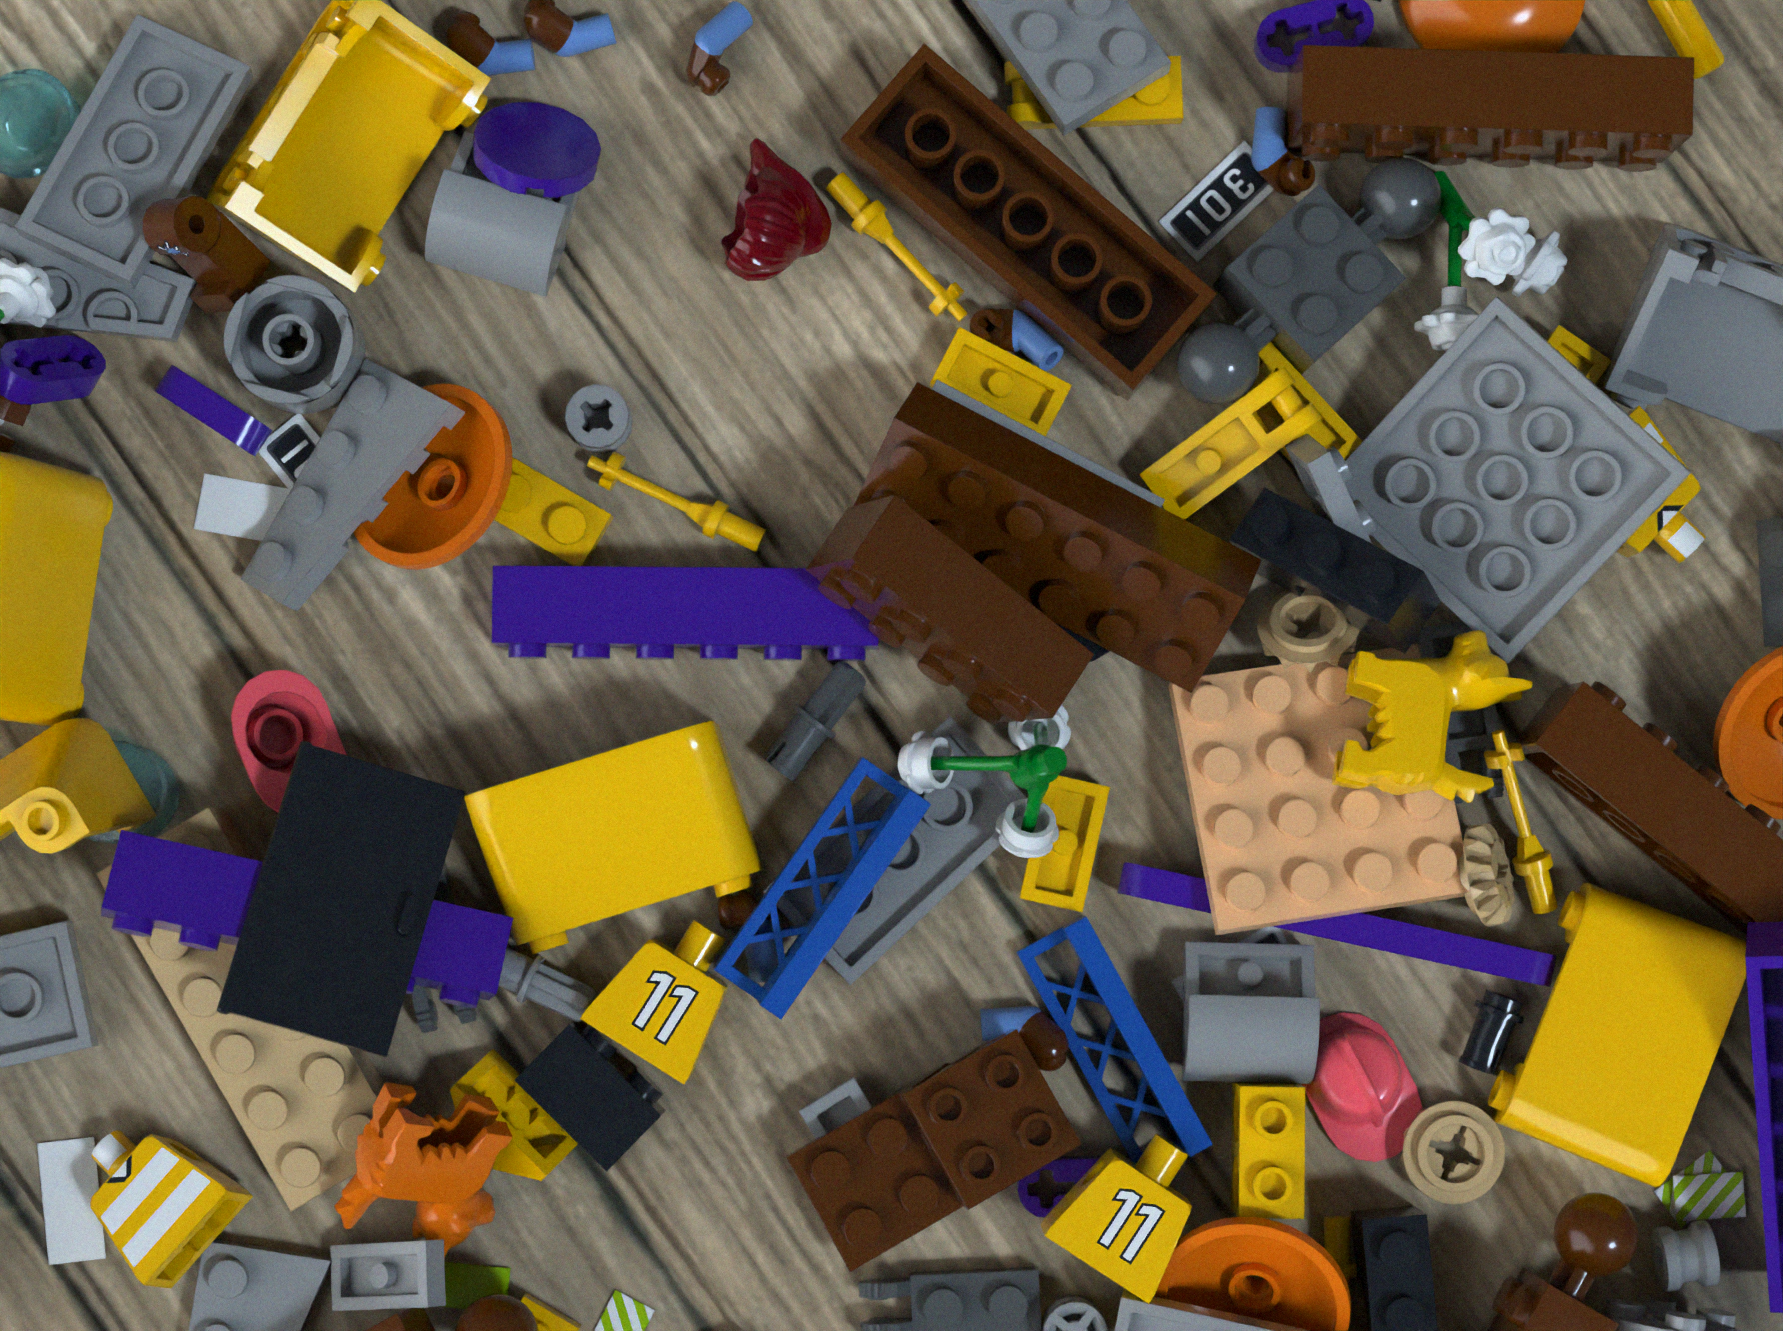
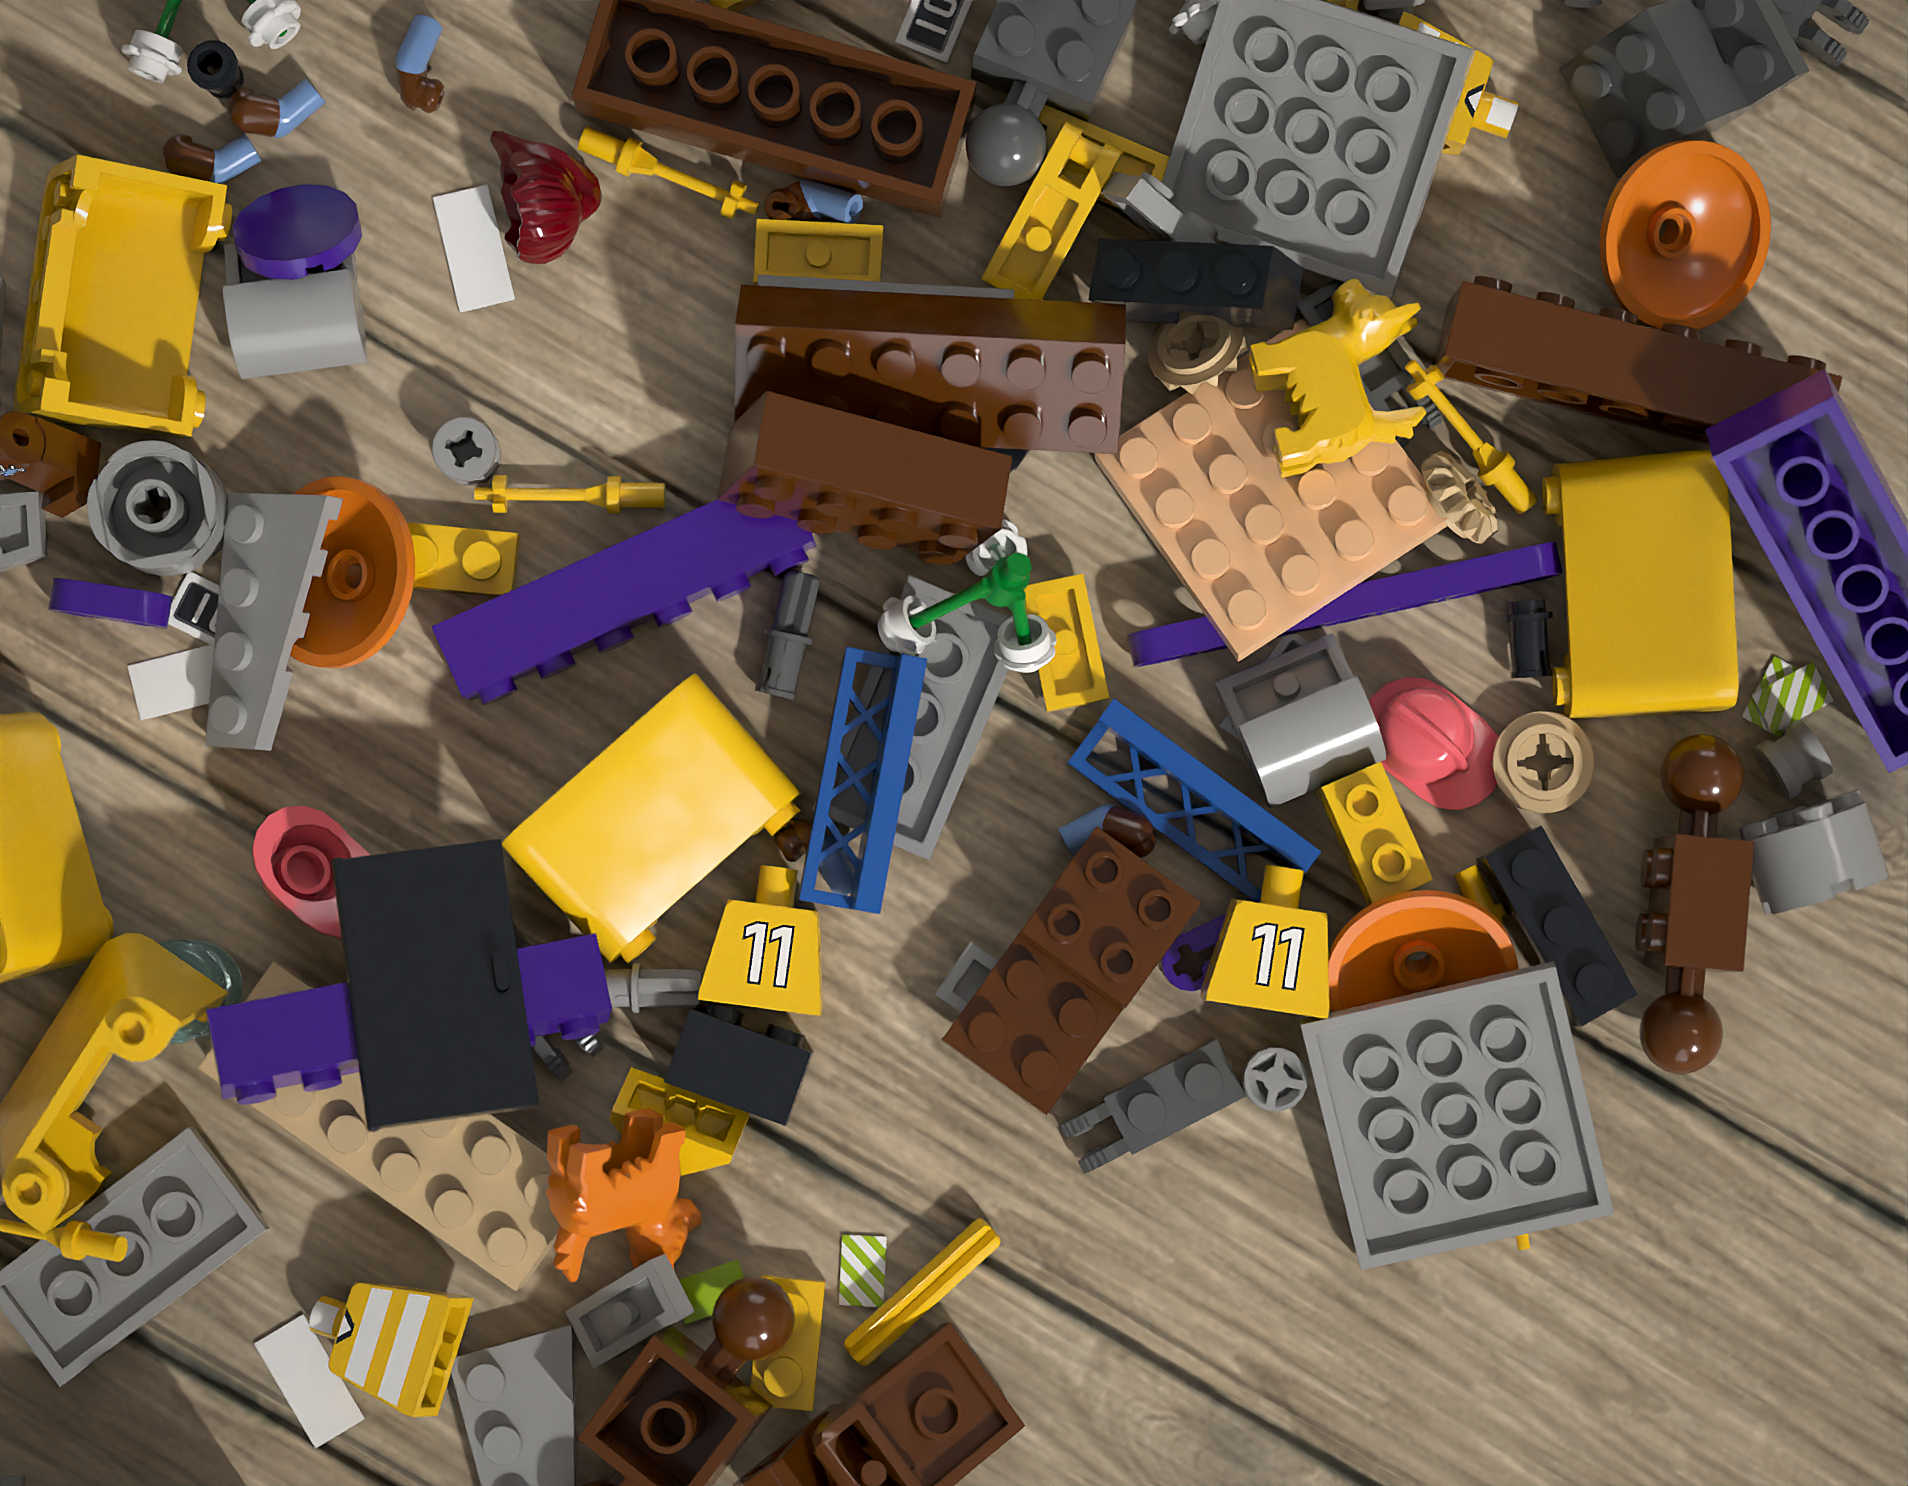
camera: 20 degrees left, 0 degrees up
none -> white sticker [433,184,515,313]

